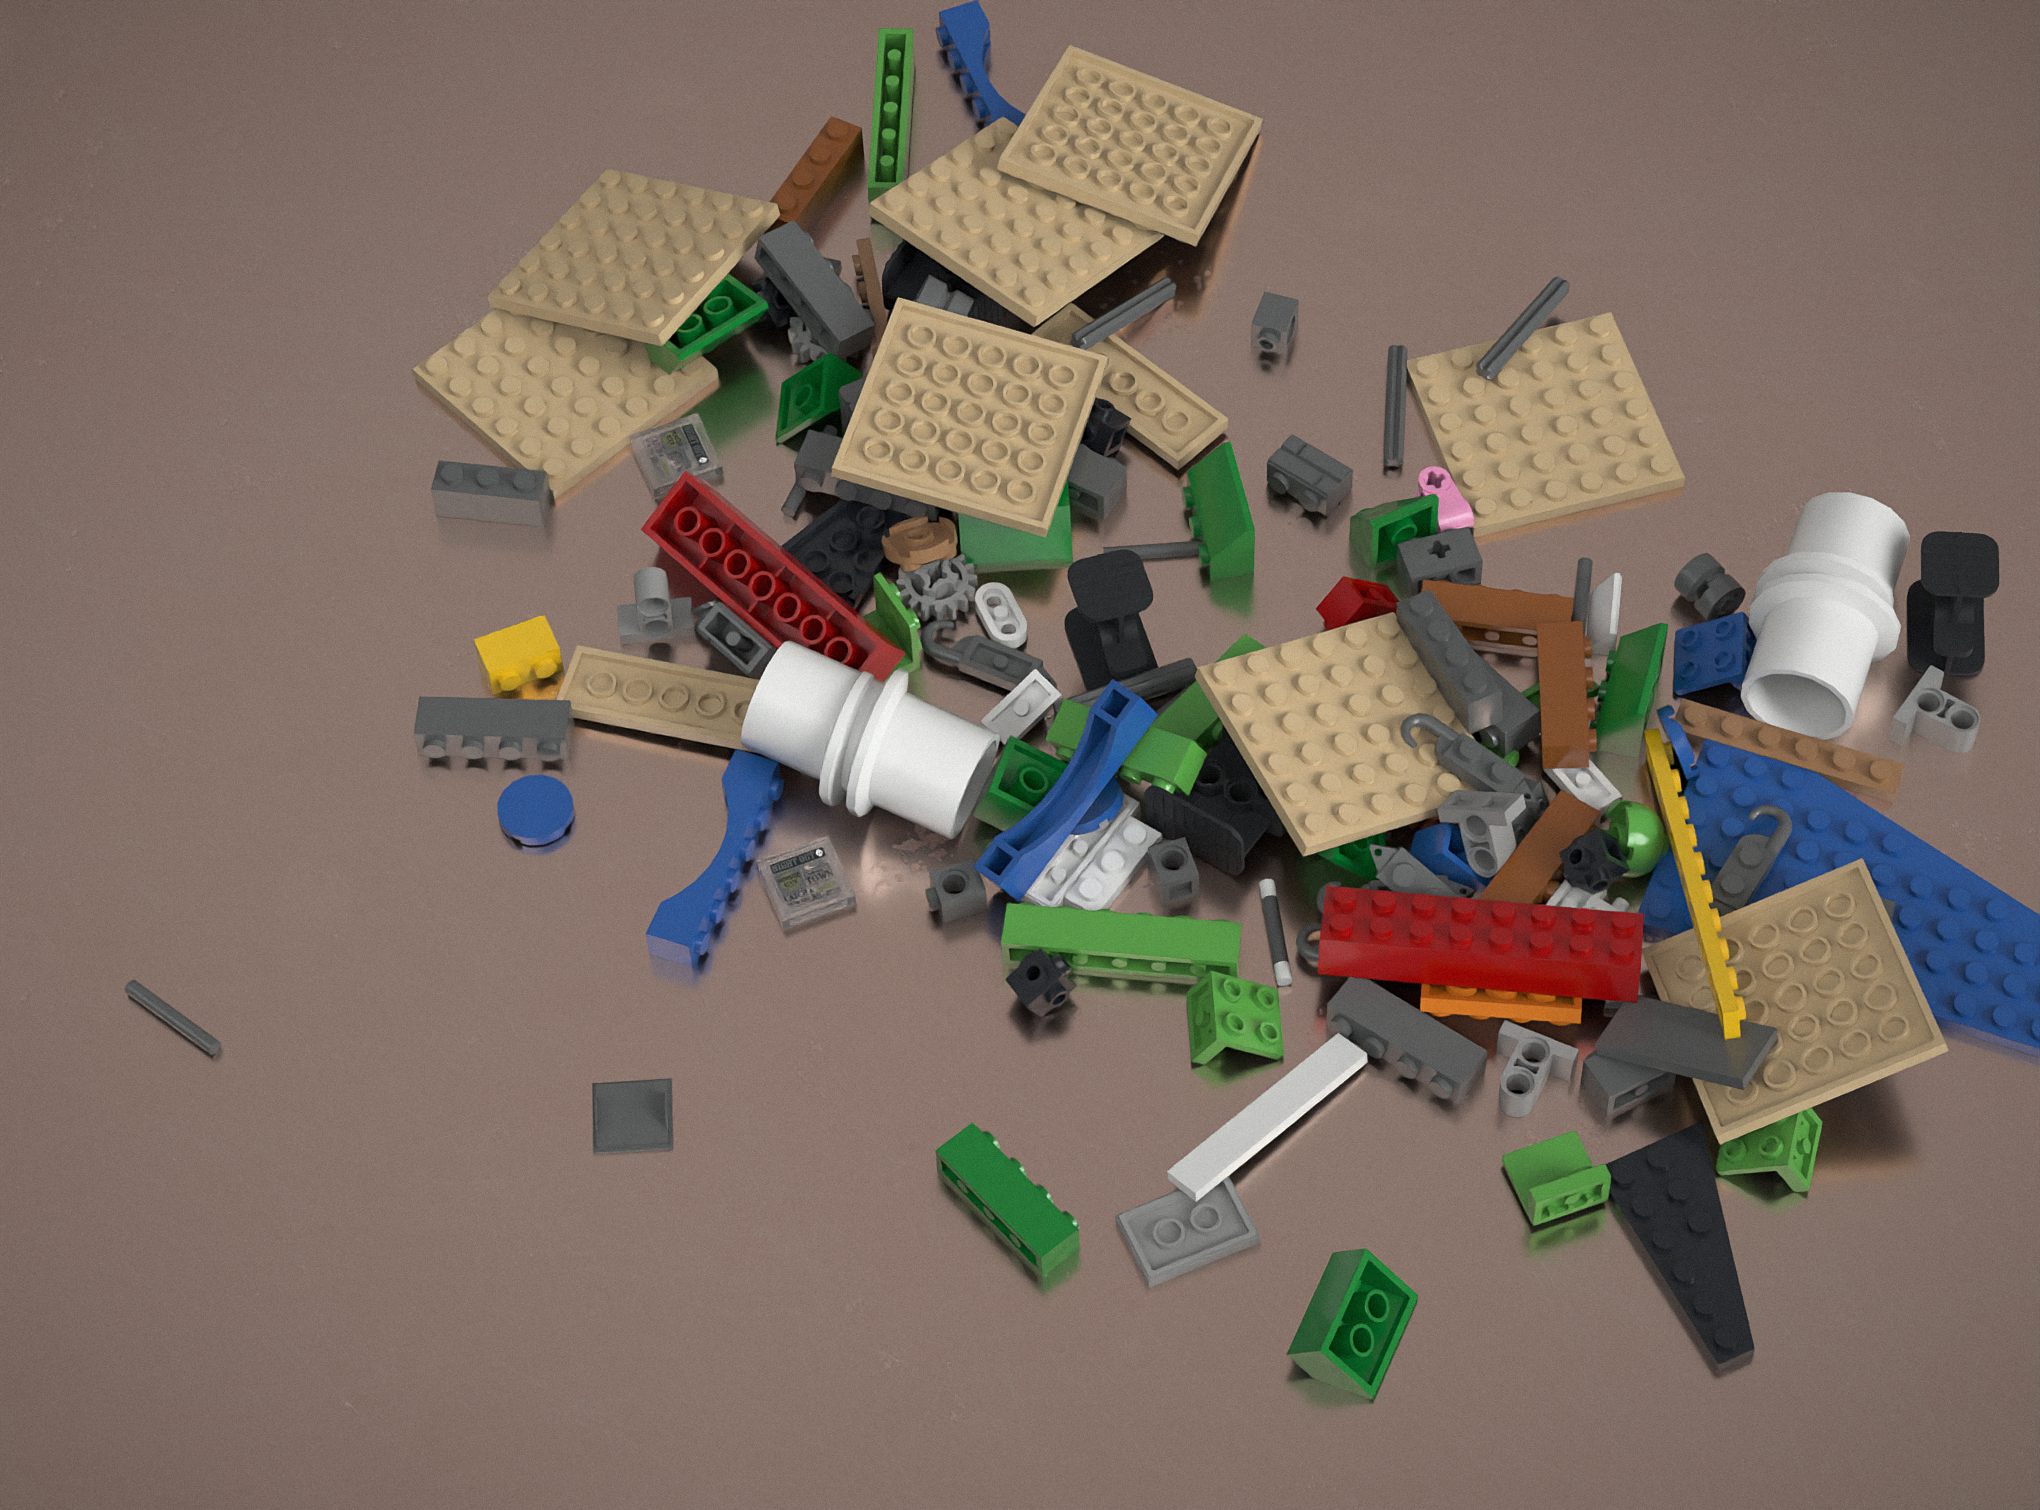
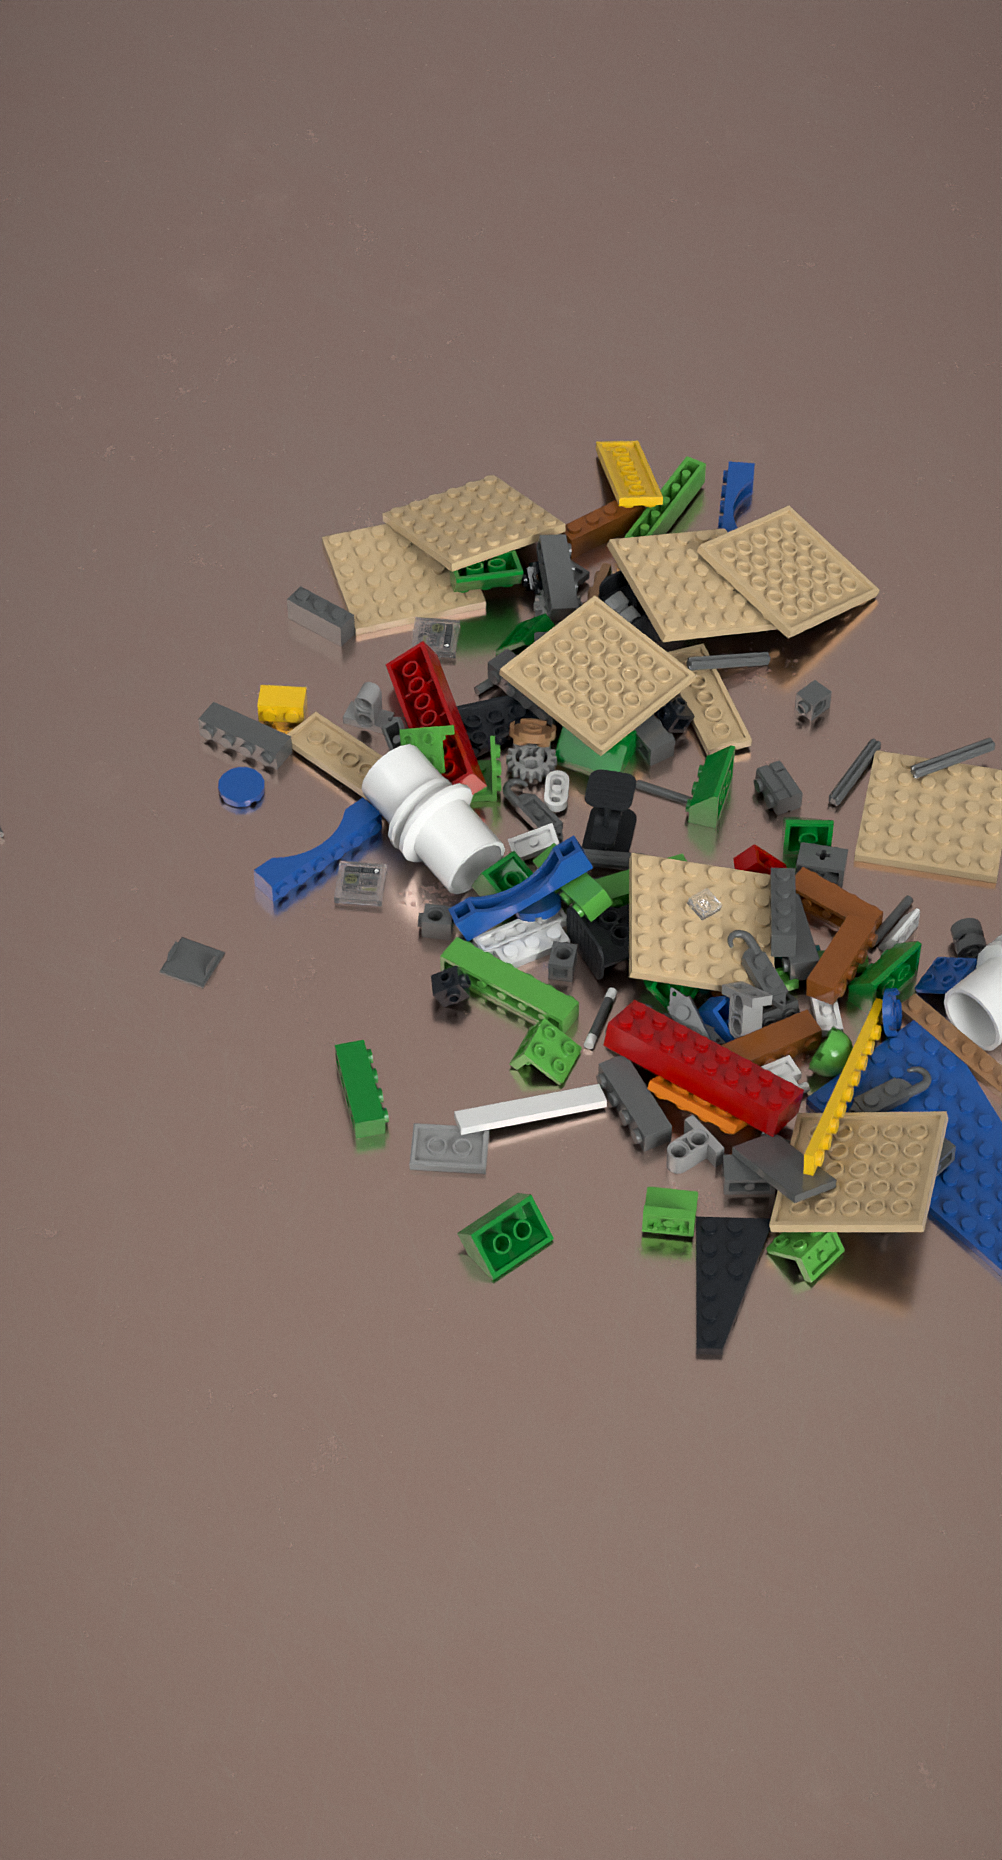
camera: 25 degrees right, 5 degrees down
bright pink piece [1415,466,1474,534] -> none
black brick [1559,828,1630,895] -> none
none -> bright green bracket [399,725,455,774]
none -> yellow plate [595,441,663,508]
none -> clear plate [687,888,722,921]

